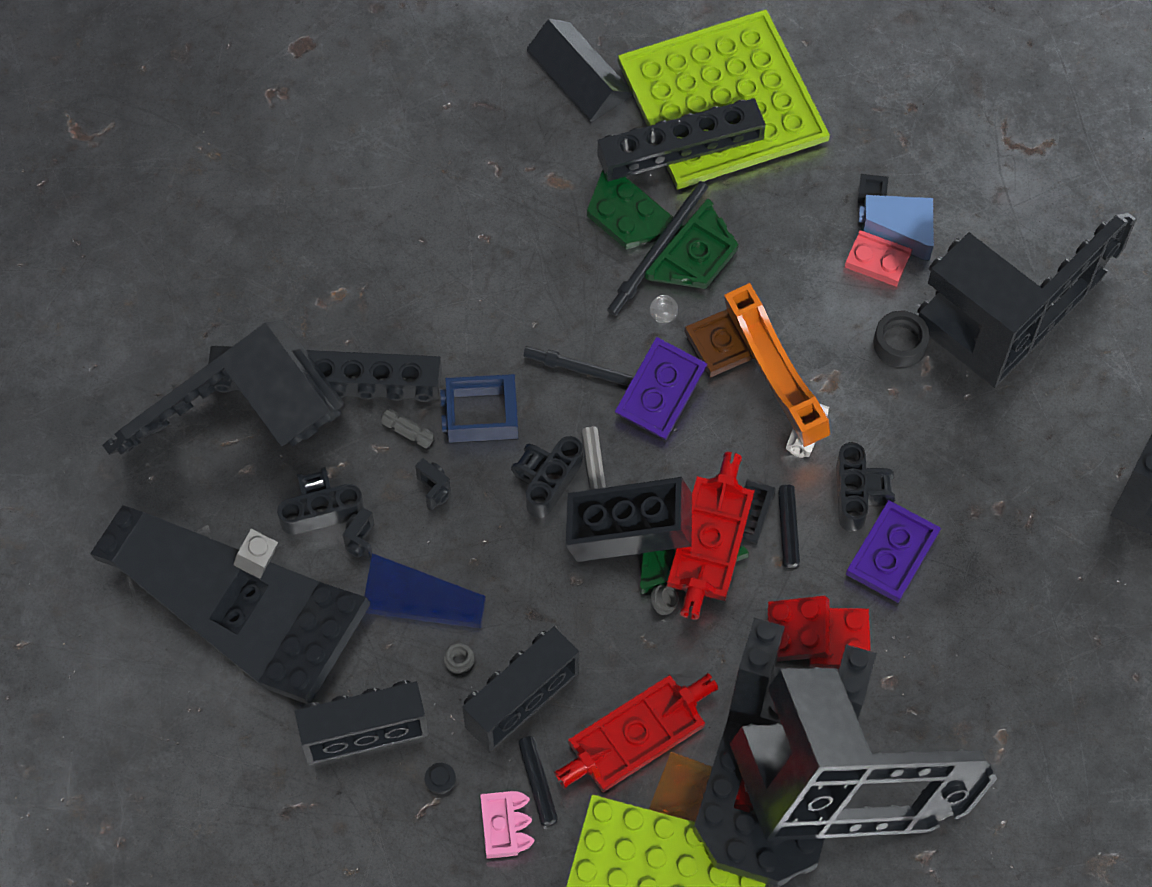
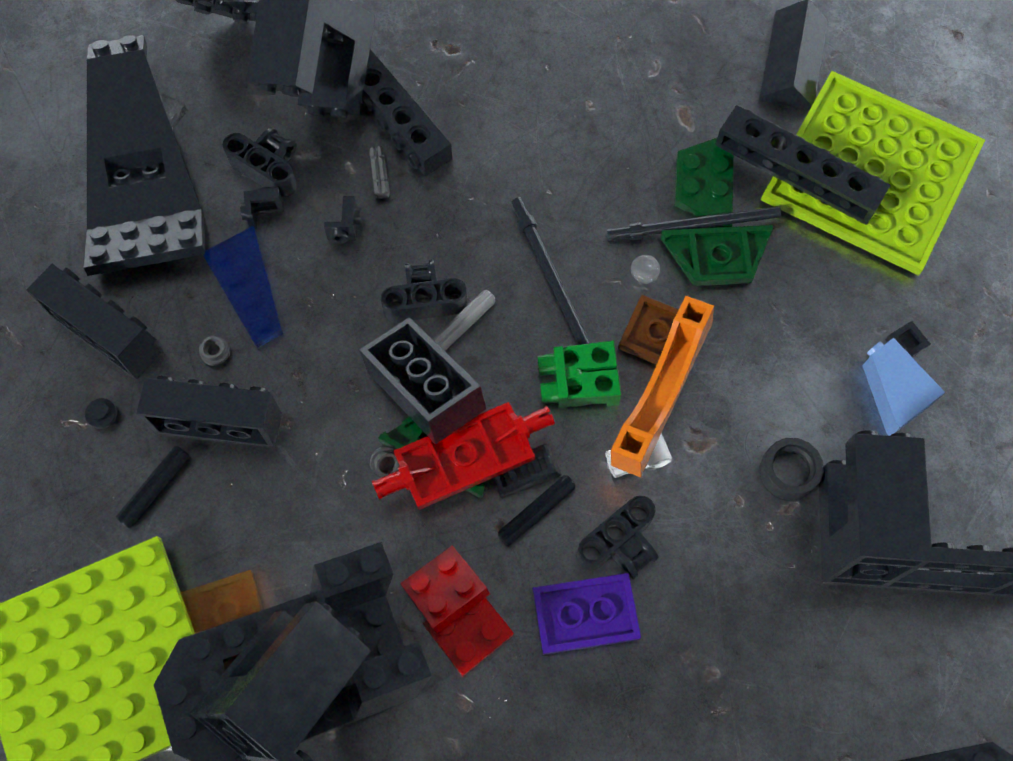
camera: 50 degrees right, 5 degrees up
light grey brick [234,529,278,579] -> none
dark blue window [440,374,519,443] -> none
bright pink plate [480,791,534,859] -> none
red plate [554,673,719,793] -> none
dark purple plate [615,337,707,441] -> none
coral plate [845,230,912,287] -> none
none -> green hips [537,340,621,409]

